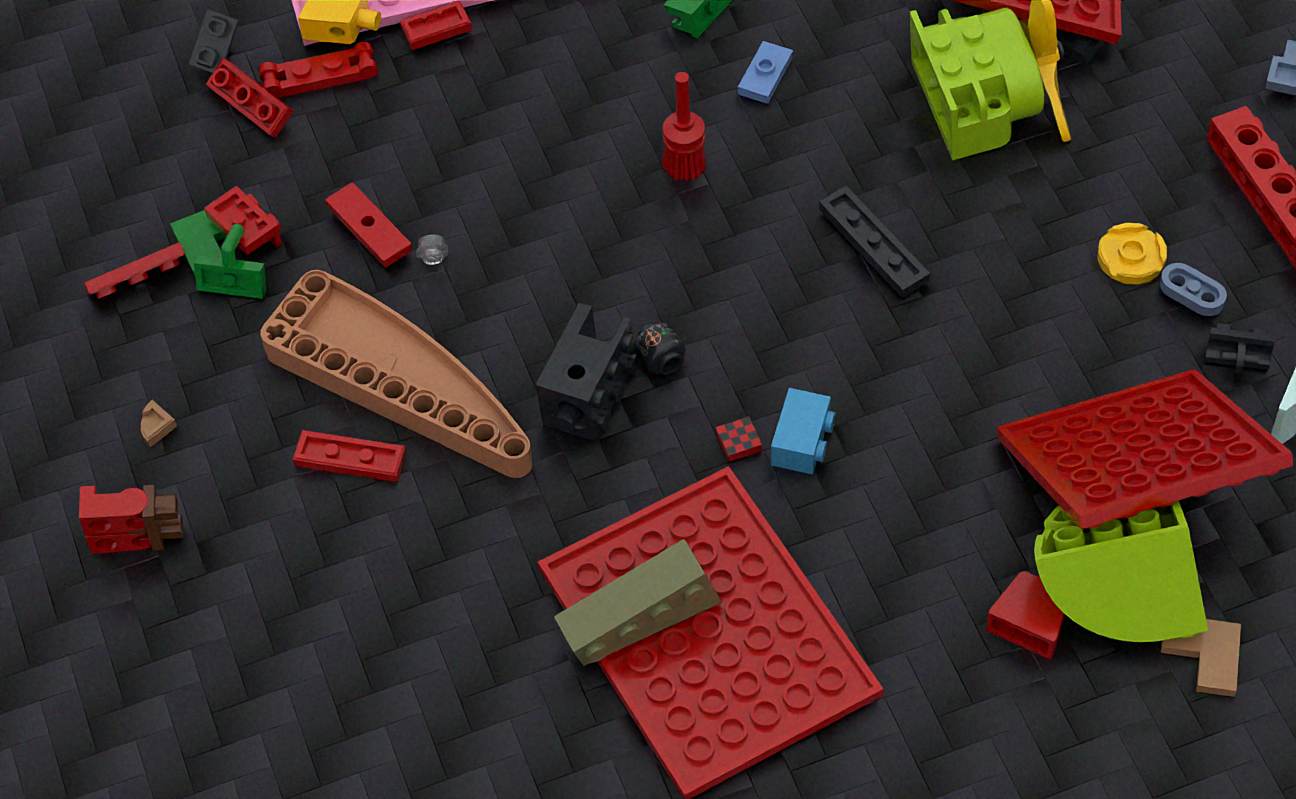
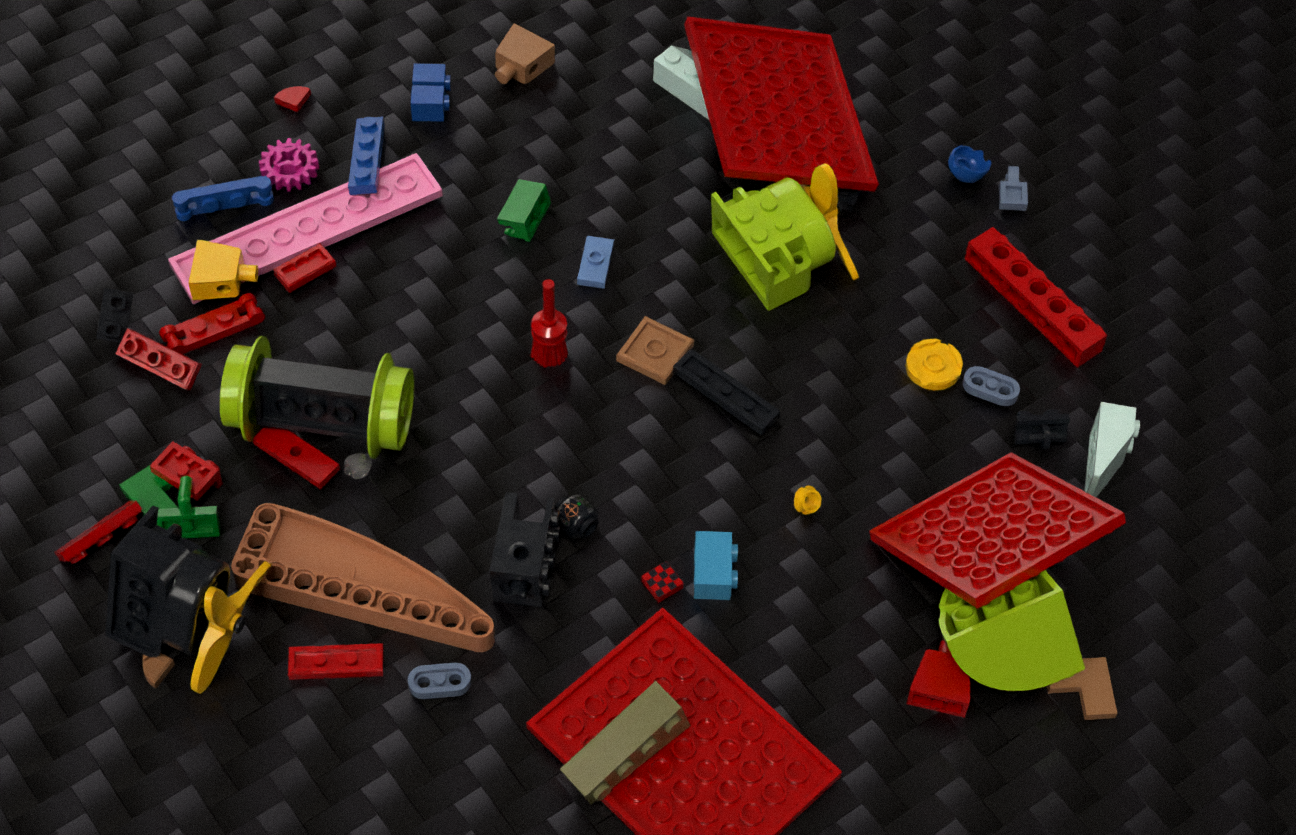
camera: 20 degrees left, 0 degrees up
red hips [79,485,183,554] -> none
none -> black brick [105,506,272,694]
none -> brick [220,336,414,459]
none -> sand blue plate [408,663,471,699]
none -> medium nougat tile [616,316,694,385]
none -> yellow plate [794,485,822,515]
none -> blue hair [948,145,992,183]

